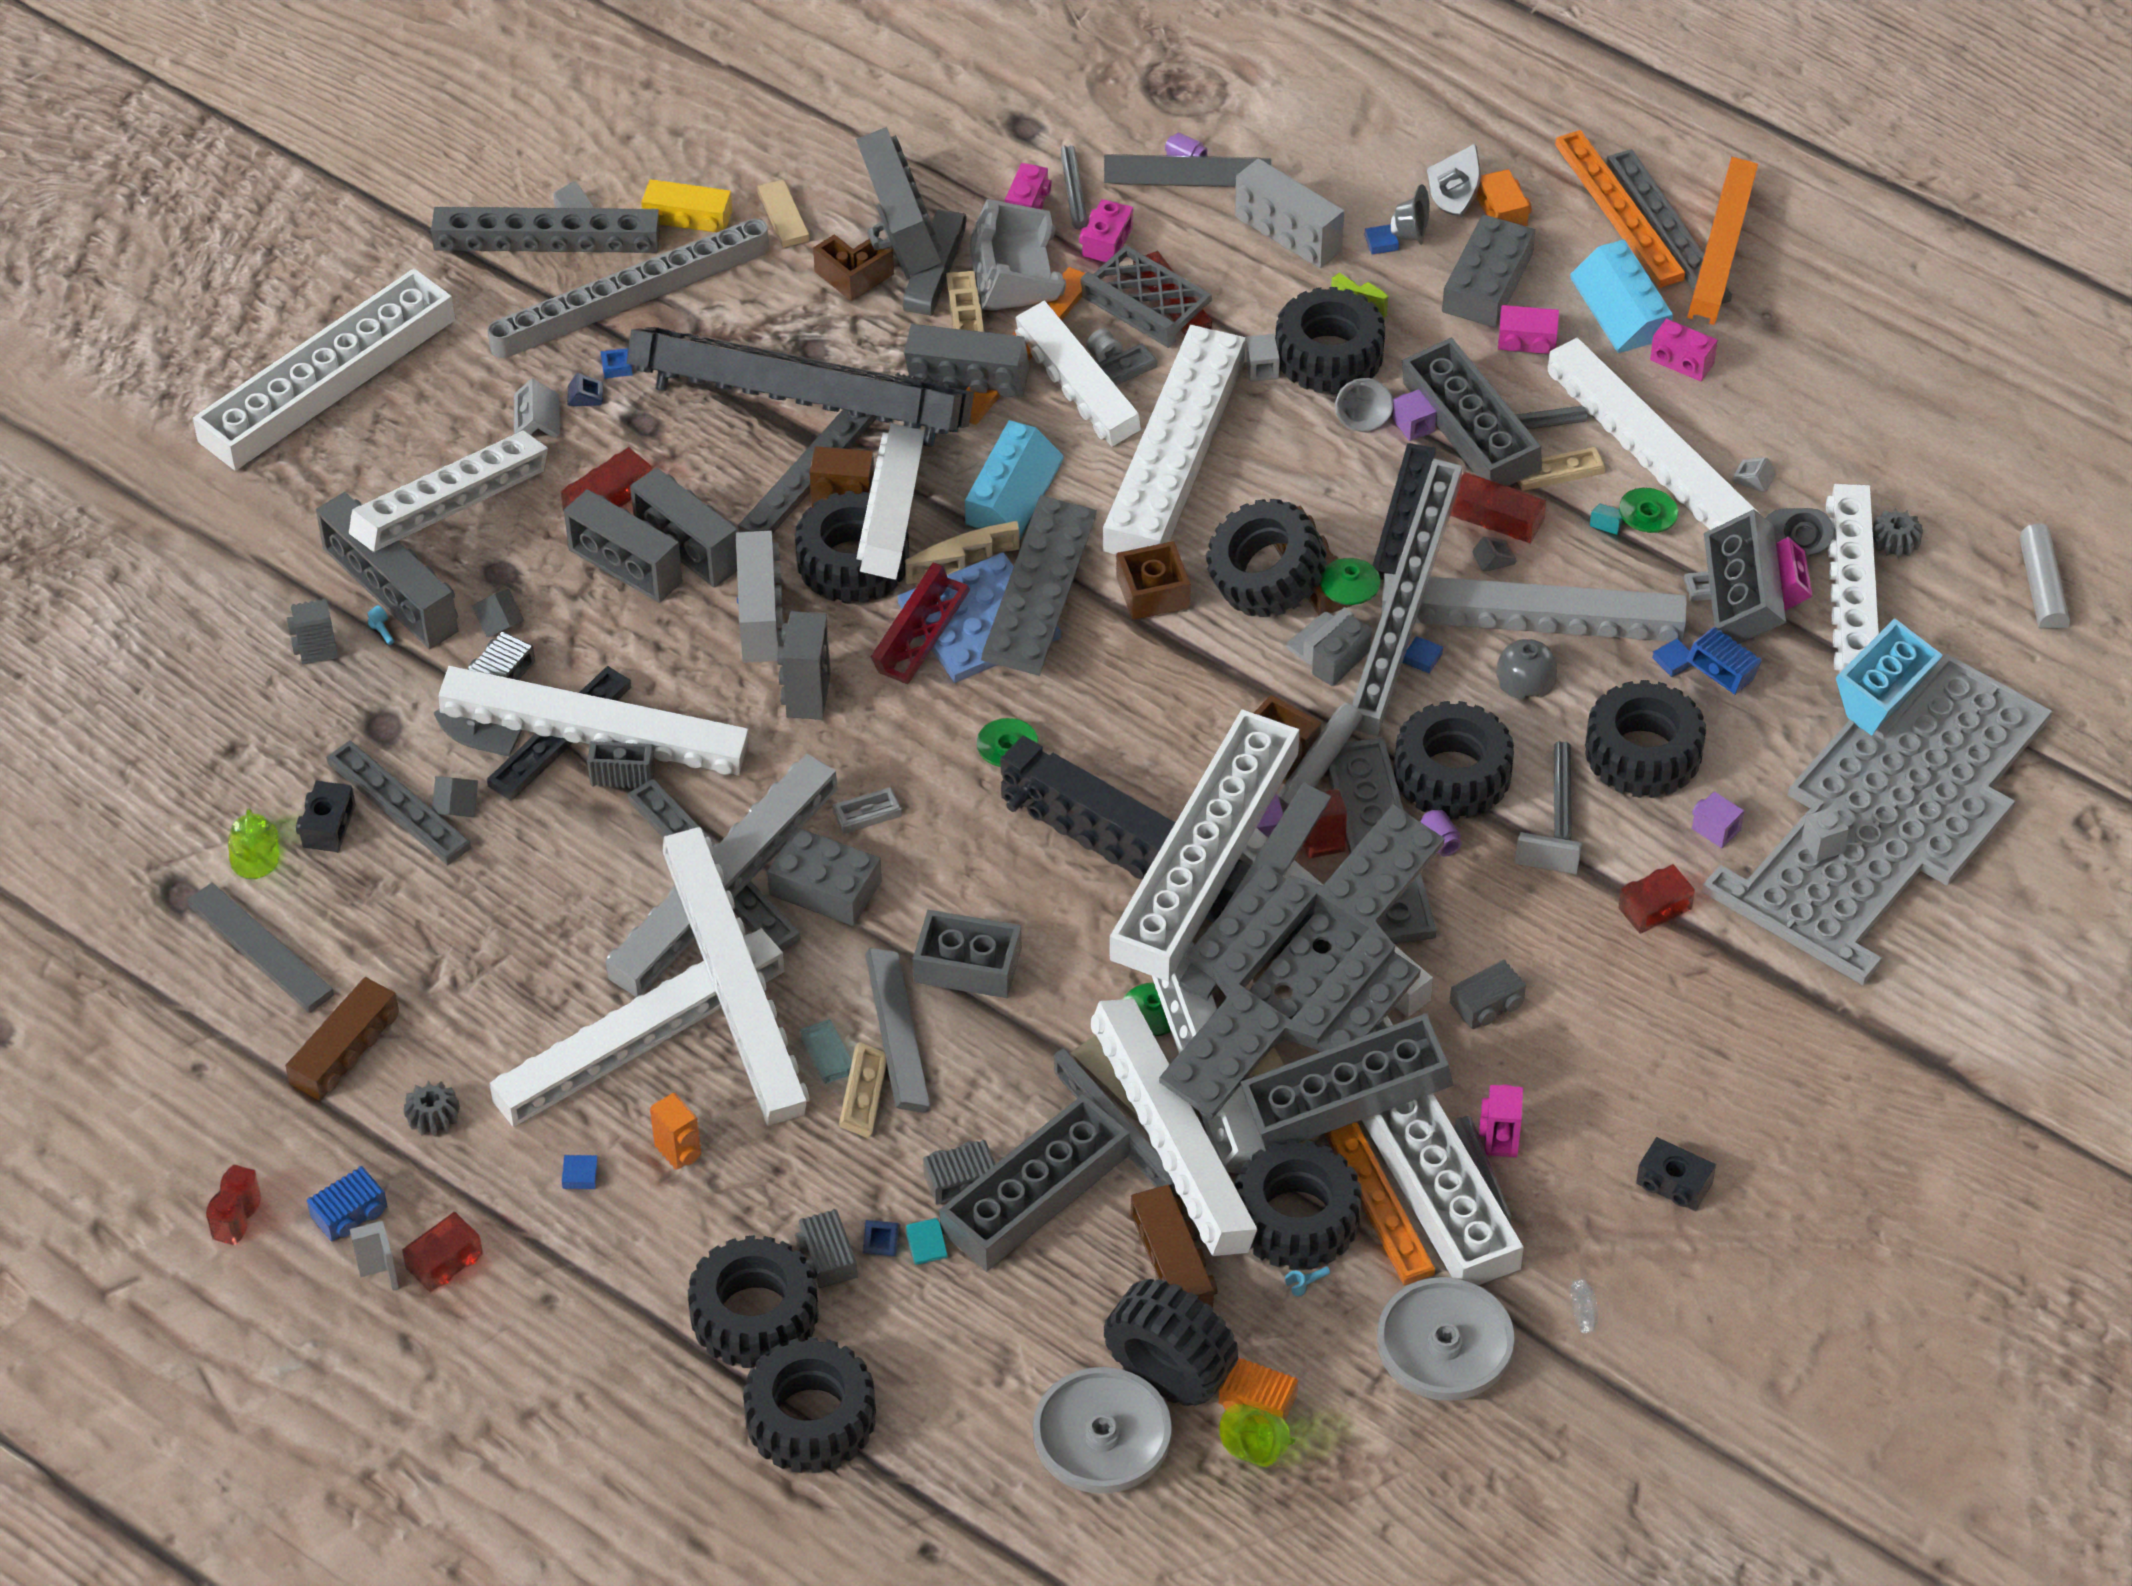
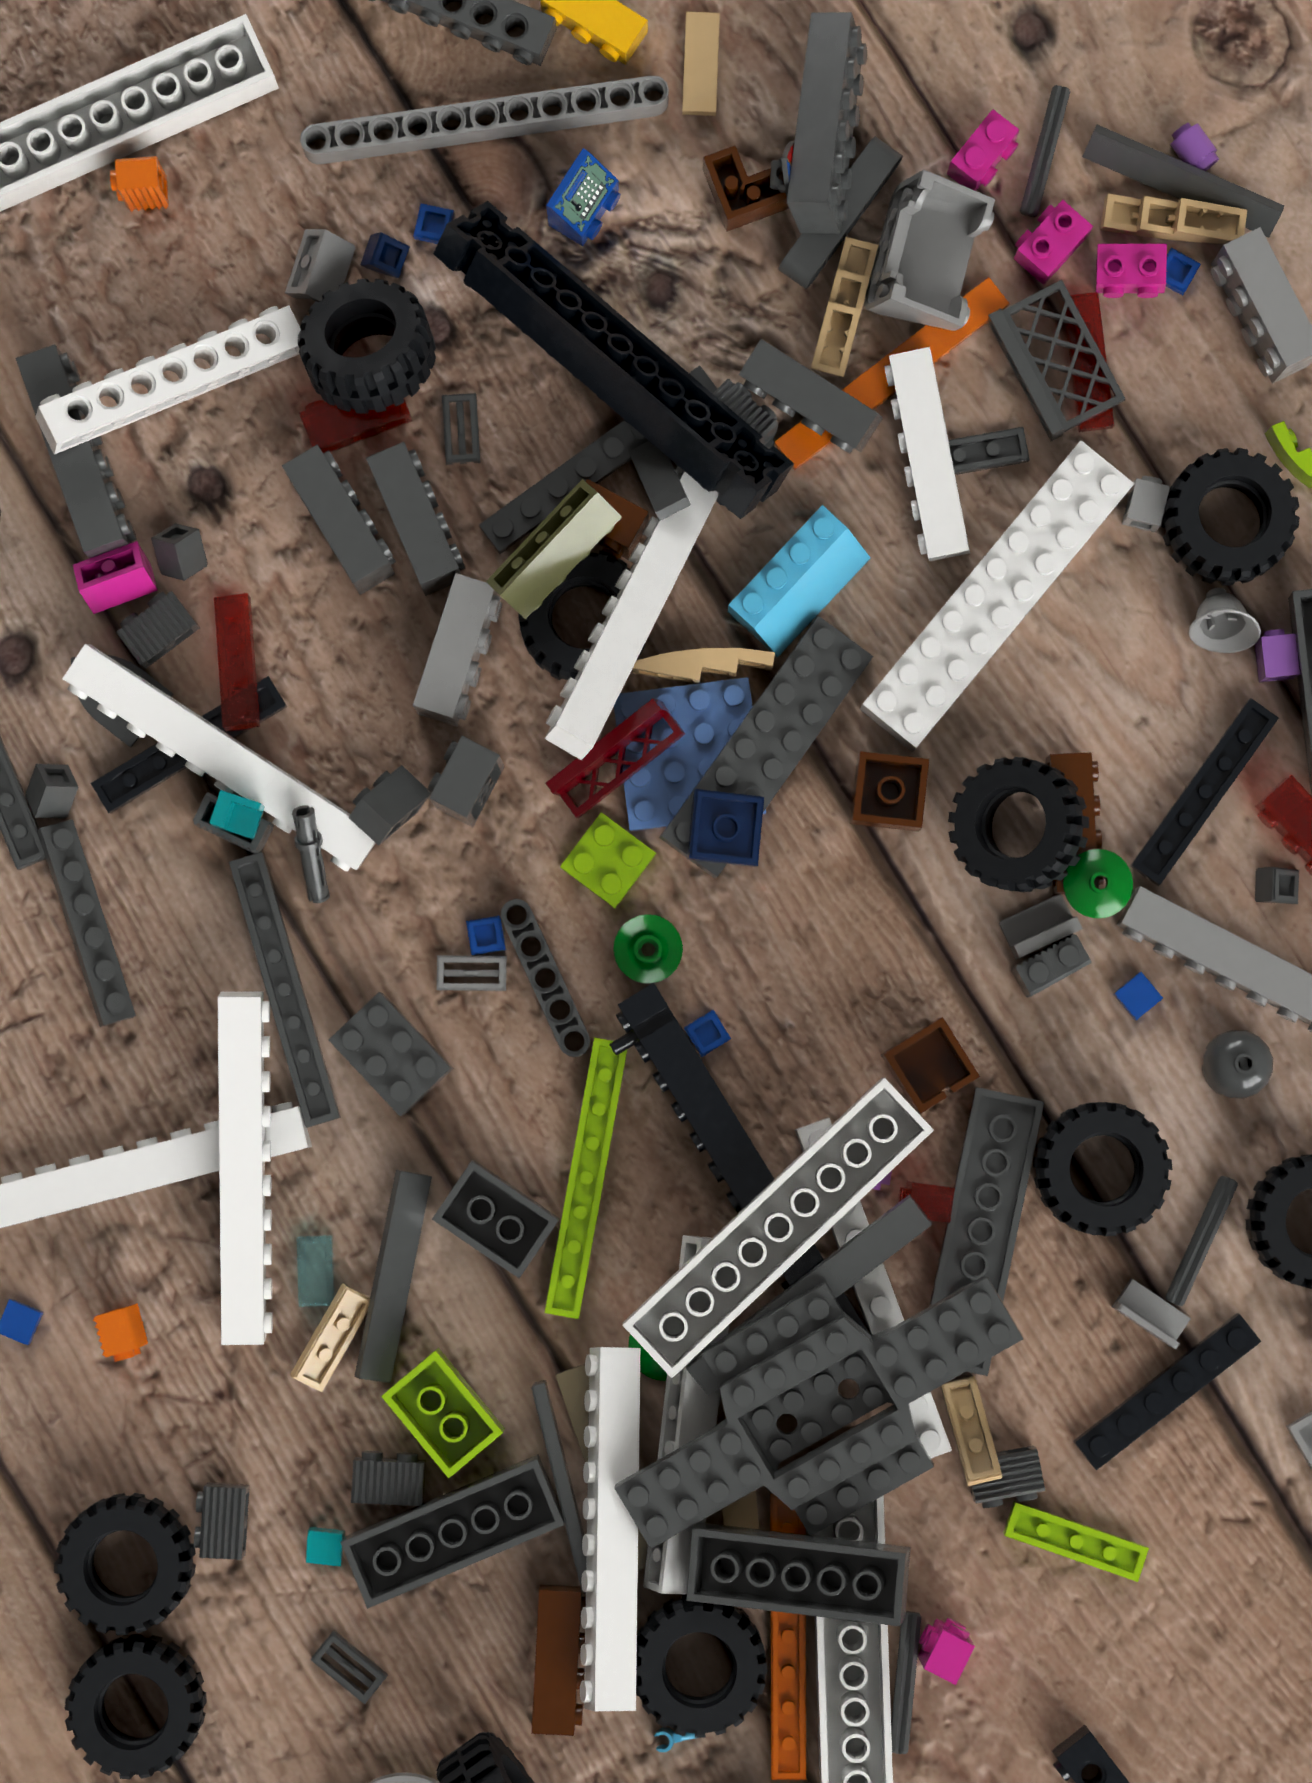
camera: 20 degrees right, 35 degrees up
medium azure hand [368,605,394,645] -> none
light grey brick [606,753,838,997] -> none
dark blue slope [862,1220,901,1257] -> none
light grey wheel [1086,328,1123,362] -> none
light grey brick [1278,702,1362,813] -> none
light grey brick [1352,458,1462,737] -> none
medium lavender brick [1421,810,1462,857] -> none
clear red brick [1618,864,1695,934] -> none
none -> dark grey plate [37,819,136,1027]
none -> dark pink brick [73,541,158,614]
none -> orange brick [110,156,169,212]
none -> teal panel [209,790,265,839]
none -> clear red plate [214,593,260,731]
none -> dark grey pin [292,805,330,903]
none -> black tyre [297,279,436,414]
none -> dark grey tile [310,1630,388,1704]
none -> dark grey brick [348,765,430,846]
none -> lime brick [381,1347,505,1479]
none -> dark grey tile [442,393,481,465]
none -> blue tile [466,916,506,956]
none -> olive brick [486,479,622,619]
none -> dark grey beam [501,899,590,1057]
none -> lime plate [544,1037,628,1319]
none -> slope [546,148,621,246]
none -> lime plate [560,812,656,909]
none -> dark grey tile [628,441,691,520]
none -> dark blue tile [687,789,764,867]
none -> tan tile [941,1376,1002,1486]
none -> lime plate [1003,1501,1149,1582]
none -> black plate [1073,1313,1261,1471]
none -> dark pink brick [1096,244,1167,298]
none -> tan slope [1100,193,1247,244]
none -> blue tile [1166,247,1201,296]

